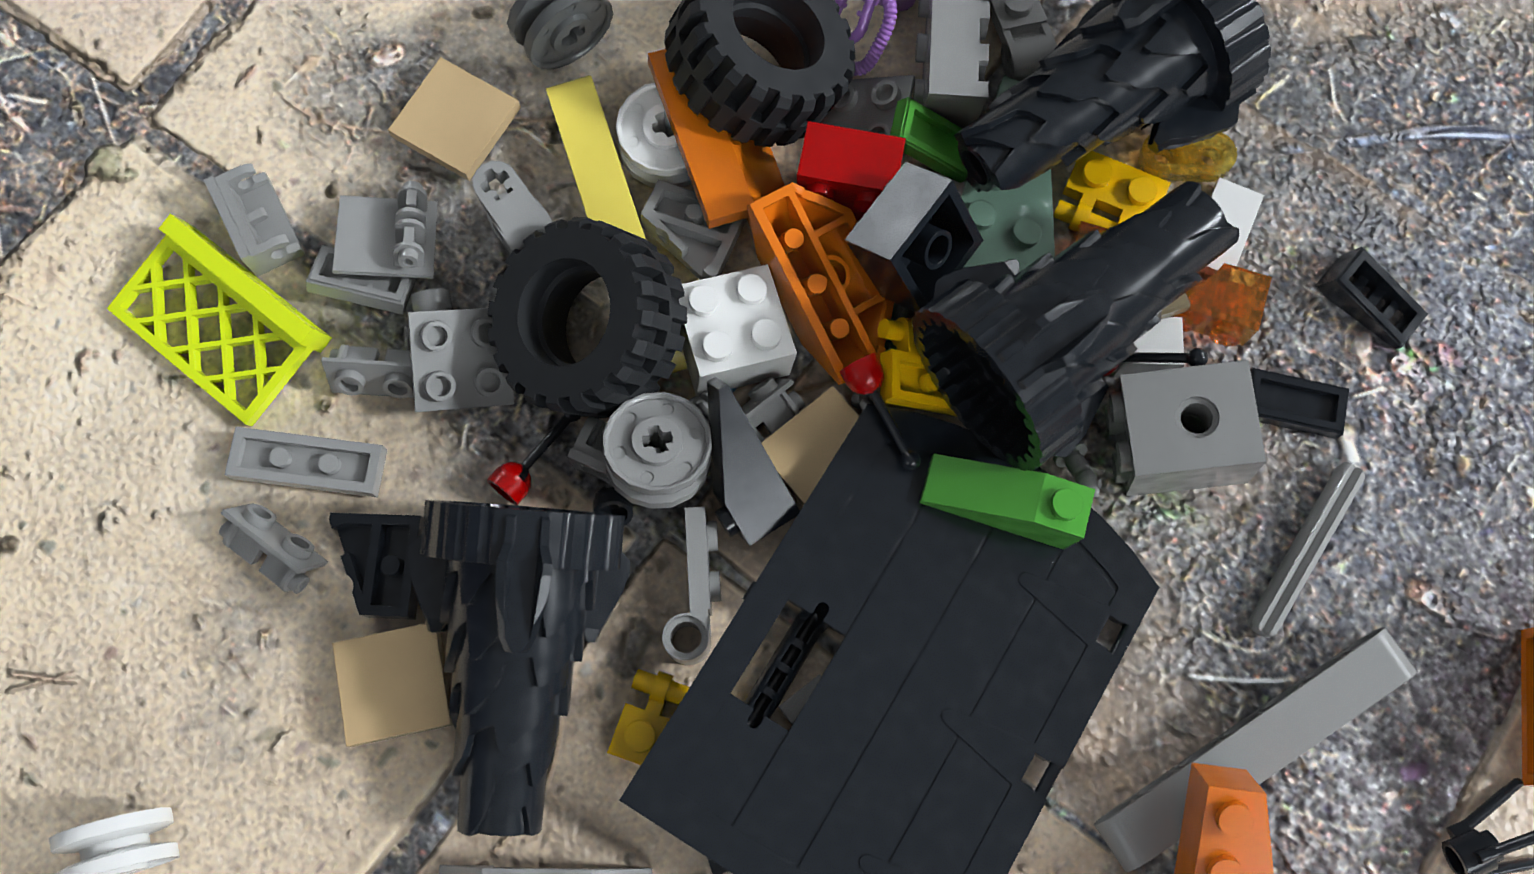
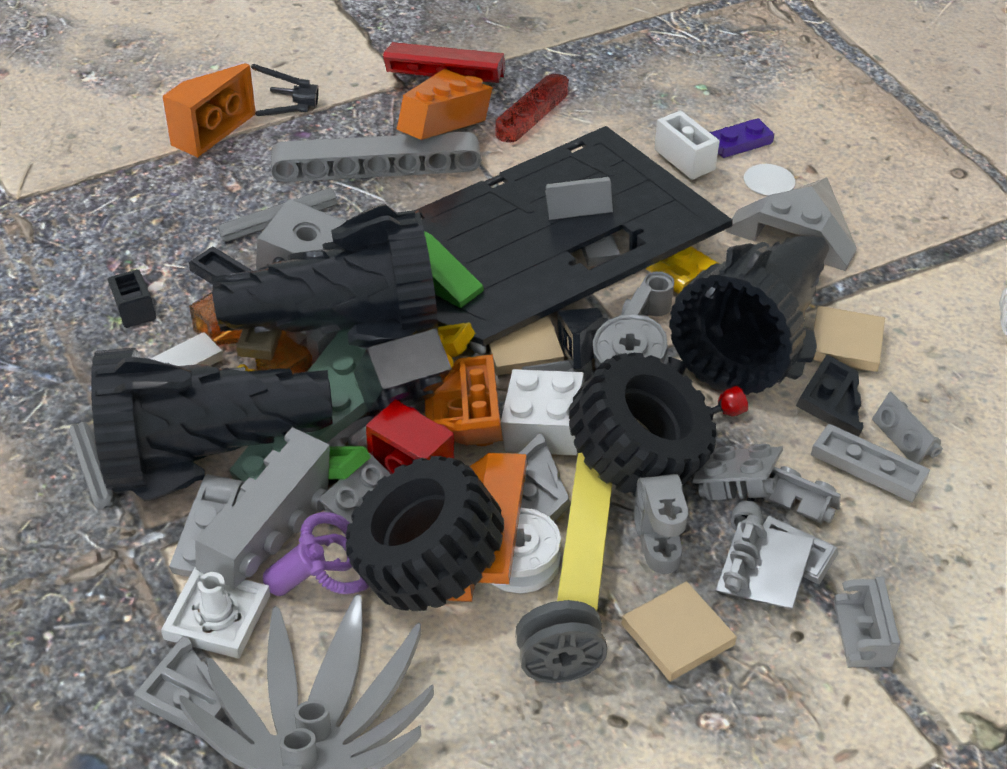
camera: 155 degrees left, 30 degrees down
neon yellow fence [106,213,332,426] -> none
hinge [839,352,921,471] -> none
none -> light grey panel [545,177,613,220]

